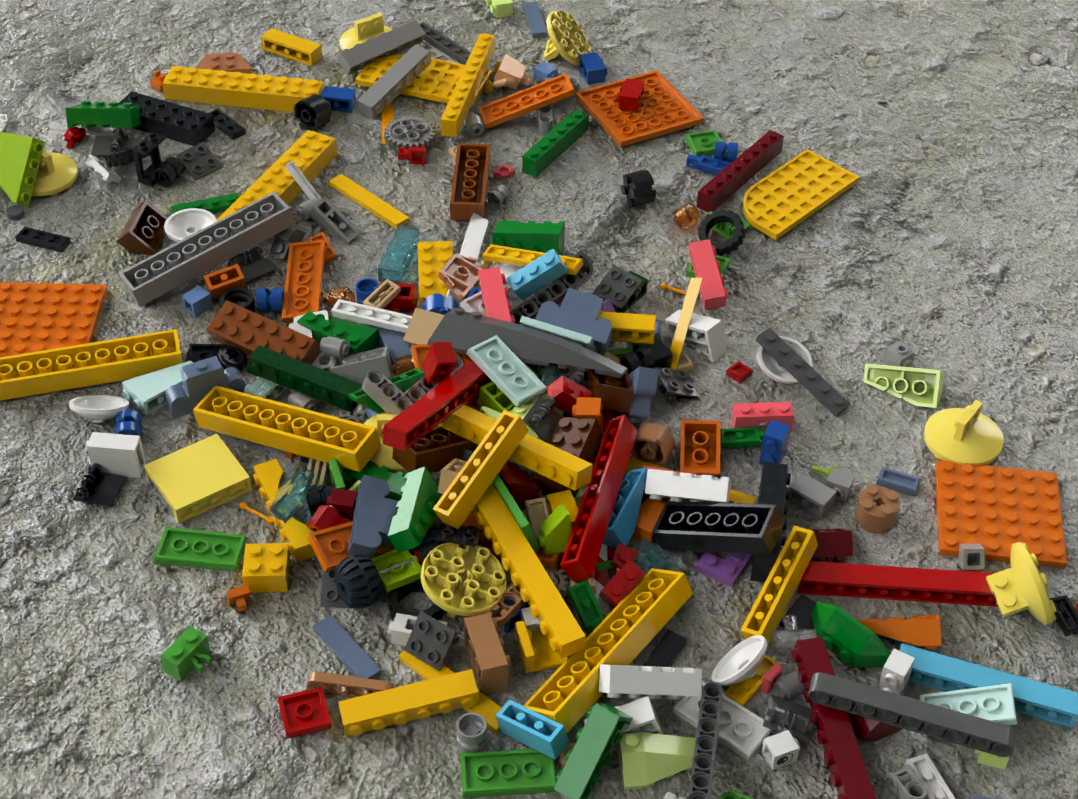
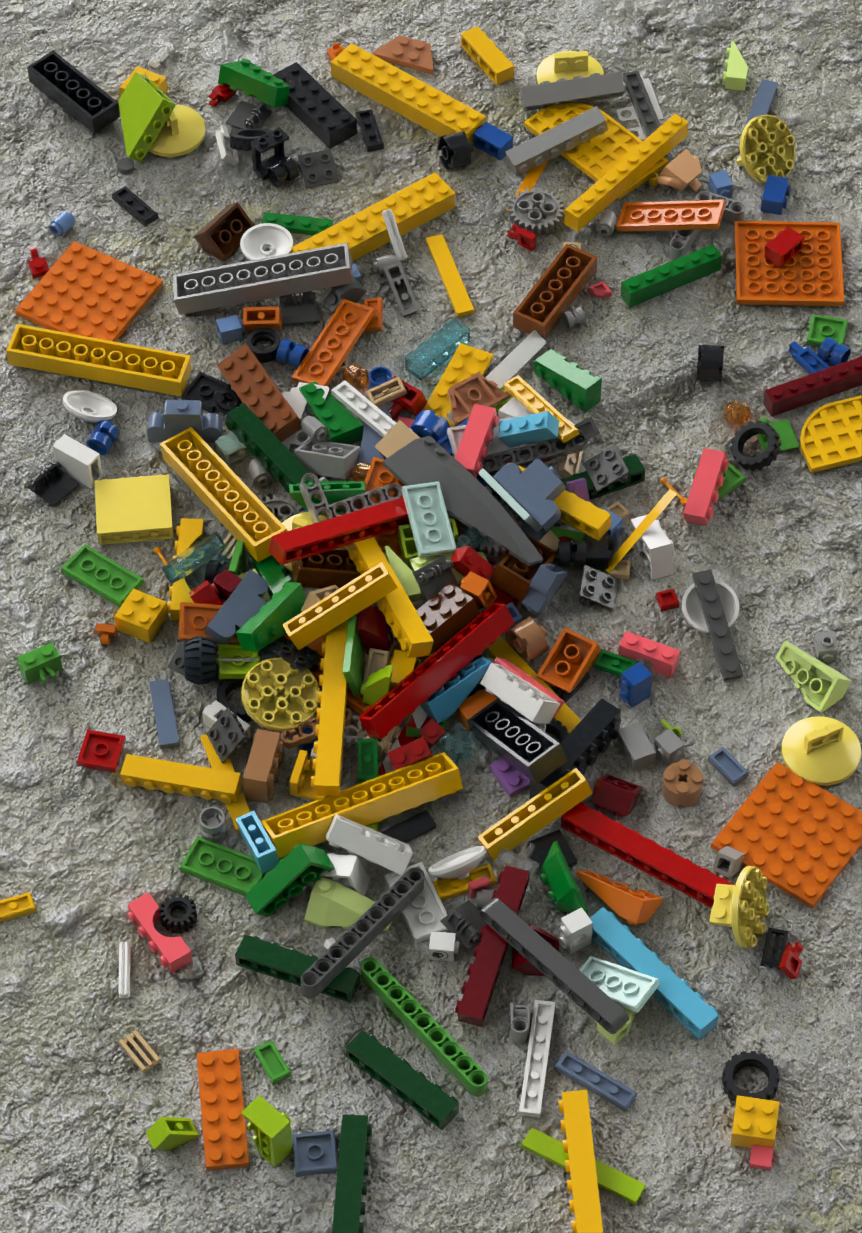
camera: 30 degrees right, 10 degrees up
light aqua slope [122,361,193,416] -> none
medium nougat beam [307,672,395,698] -> none
red brick [422,341,457,384] -> none

